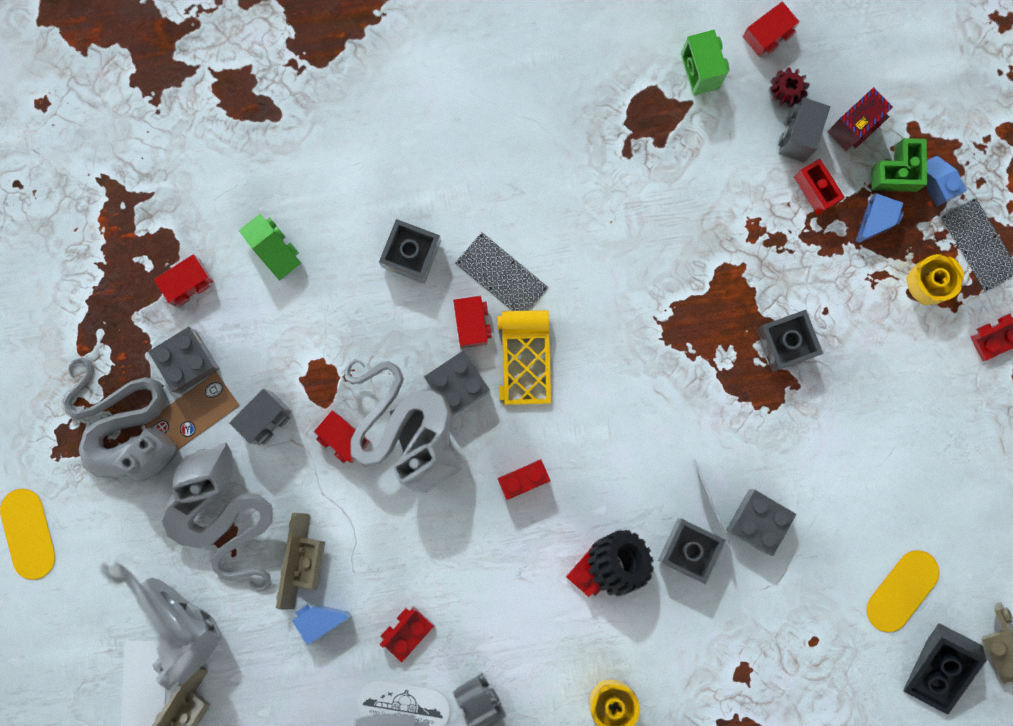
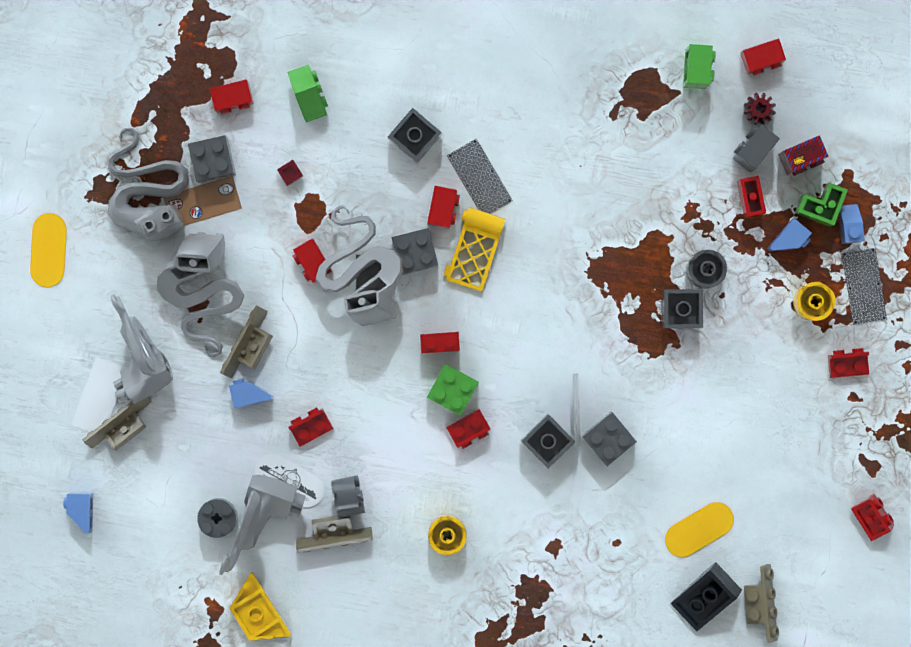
camera: 20 degrees right, 5 degrees up
dark grey brick [229,388,292,445] -> none
black tyre [587,530,654,596] -> none
none -> dark red plate [277,160,303,186]
none -> bright green brick [427,364,479,416]
none -> dark grey brick [686,250,727,289]

